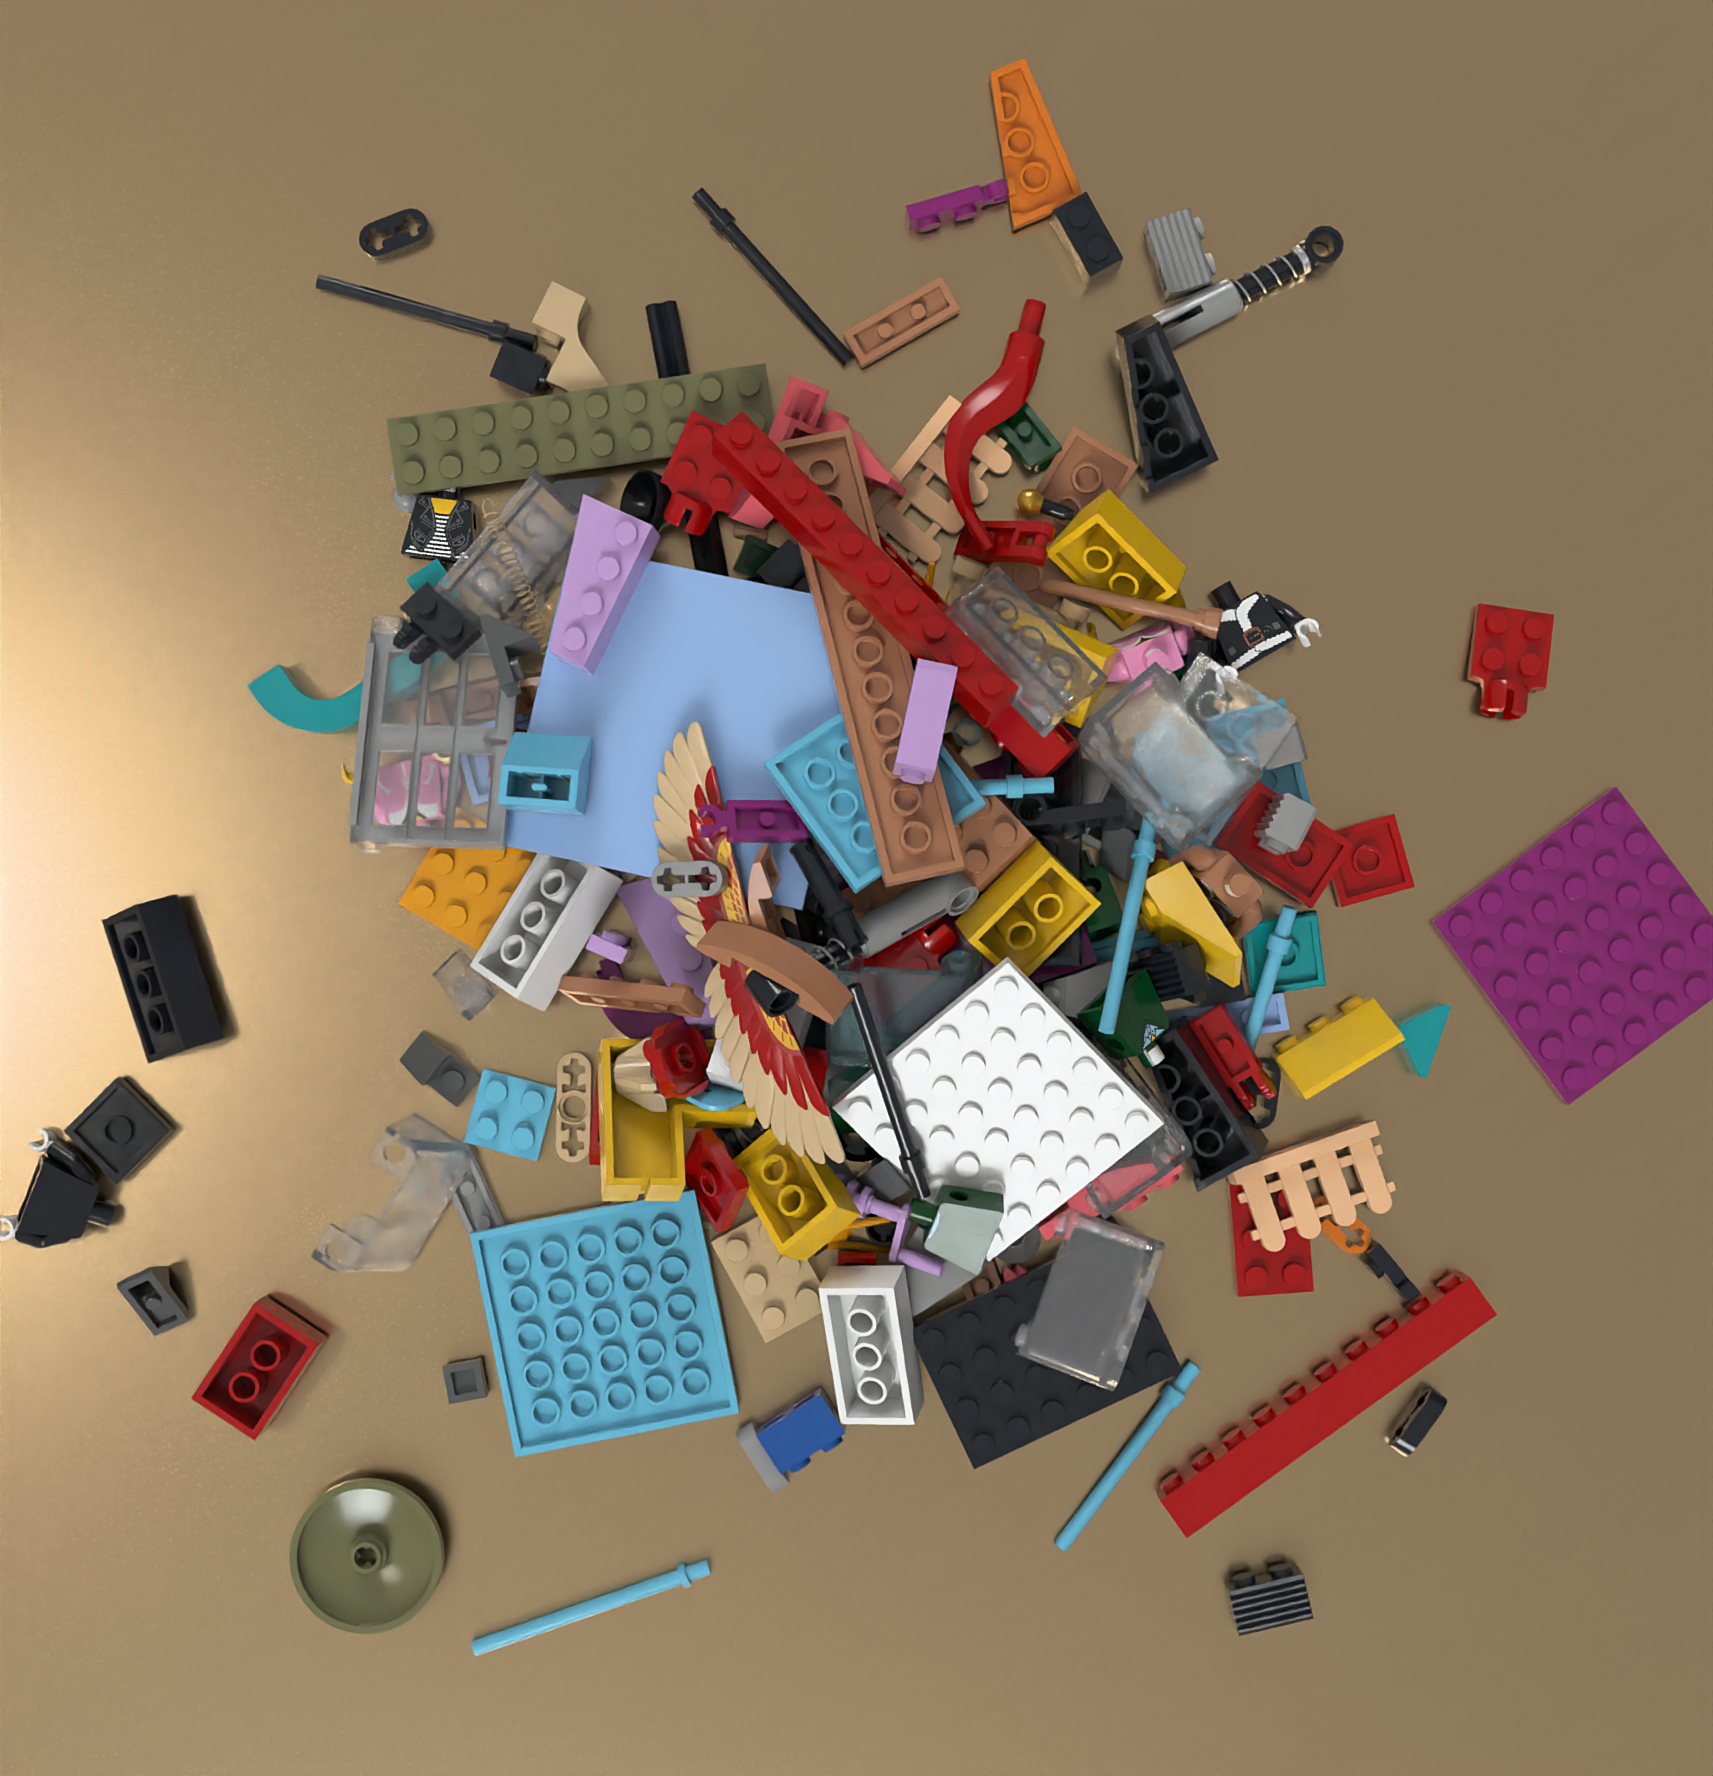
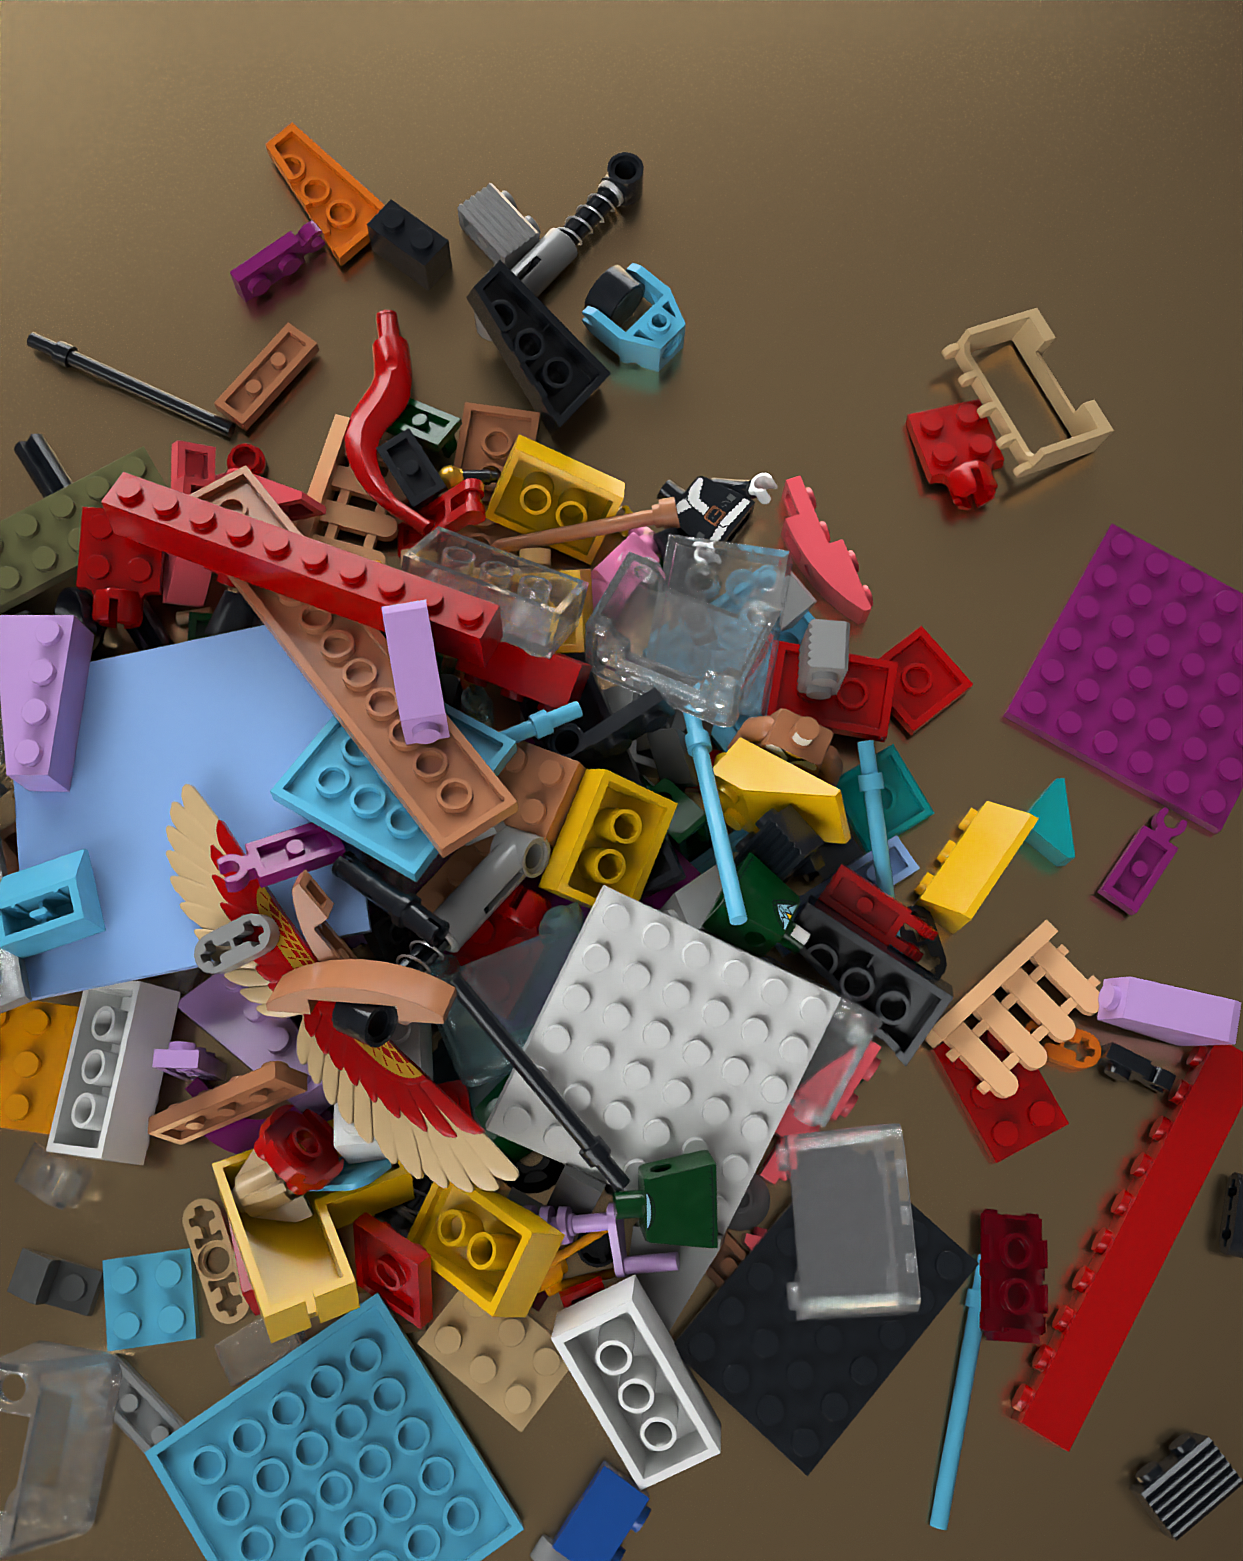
camera: 25 degrees left, 15 degrees down
none -> clear tile [214,1317,308,1387]
none -> red plate [227,443,266,476]
none -> black plate [376,428,448,510]
none -> medium azure piece [582,263,686,372]
none -> coral slope [781,476,873,625]
none -> tan hinge [941,308,1114,478]
none -> dark red piece [979,1209,1048,1344]
none -> magenta plate [1097,807,1187,916]
none -> lavender slope [1097,976,1242,1046]

